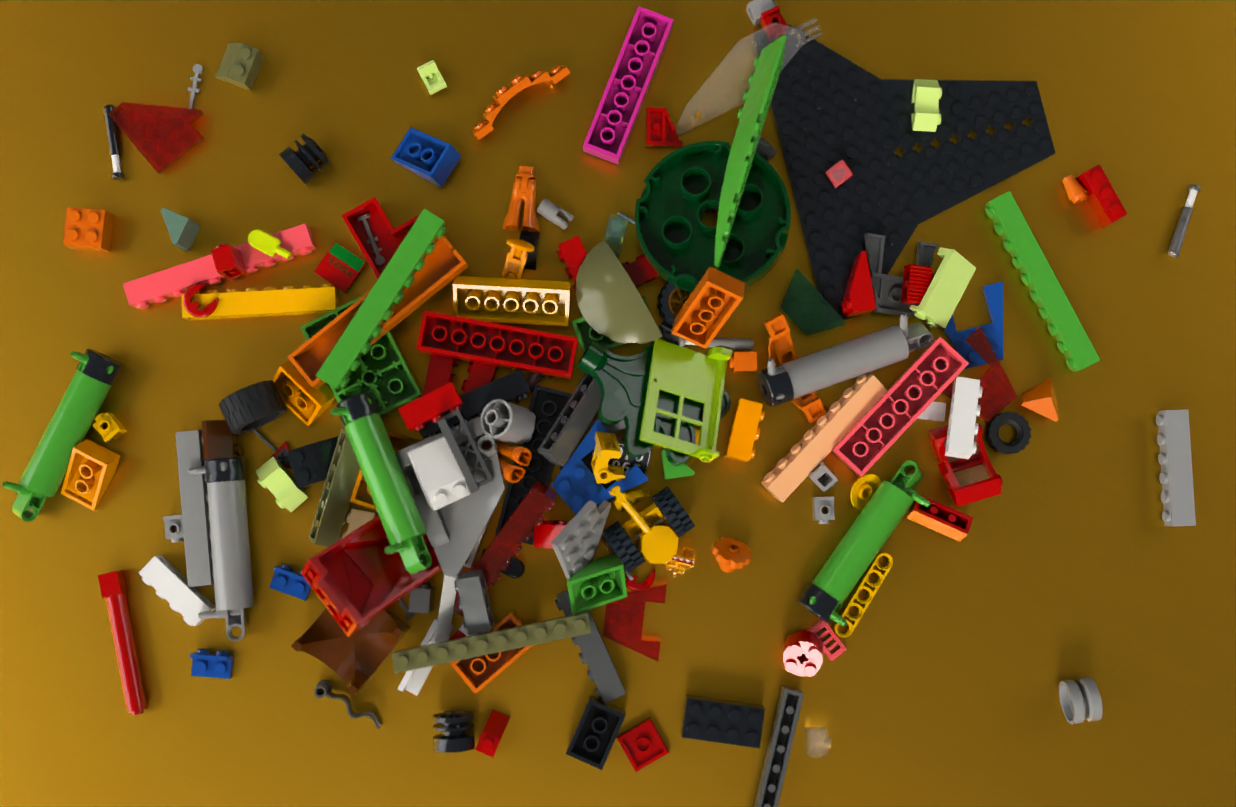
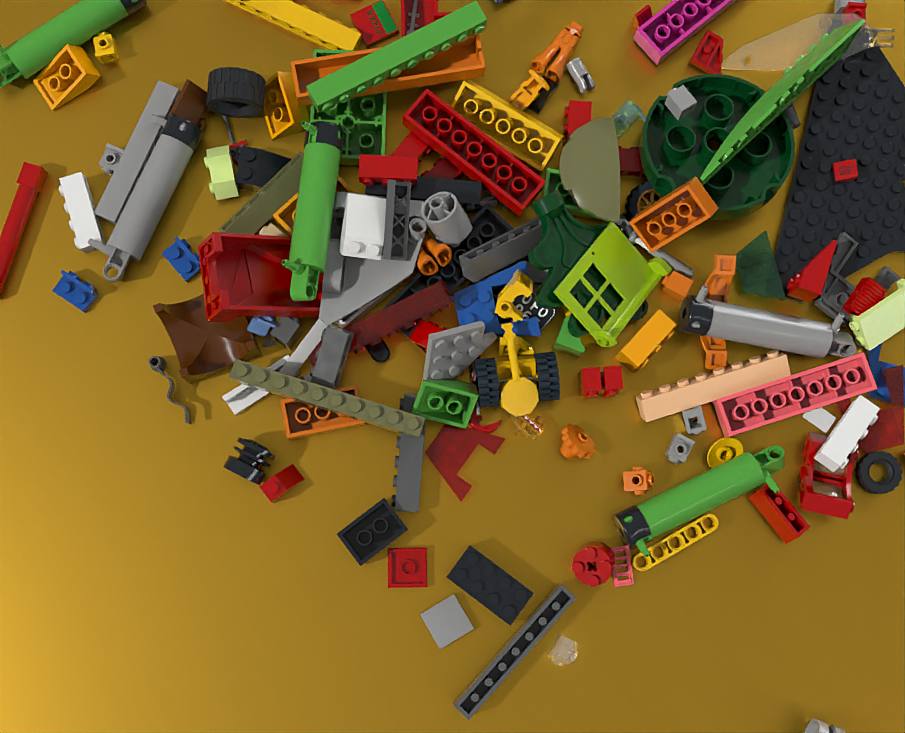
camera: 20 degrees right, 5 degrees down
none -> medium blue bracket [247,316,276,337]
none -> light grey tile [420,594,474,649]
none -> red piece [578,366,623,399]
none -> orange brick [623,467,655,495]
none -> red slope [632,5,653,29]
none -> light grey brick [665,85,697,121]

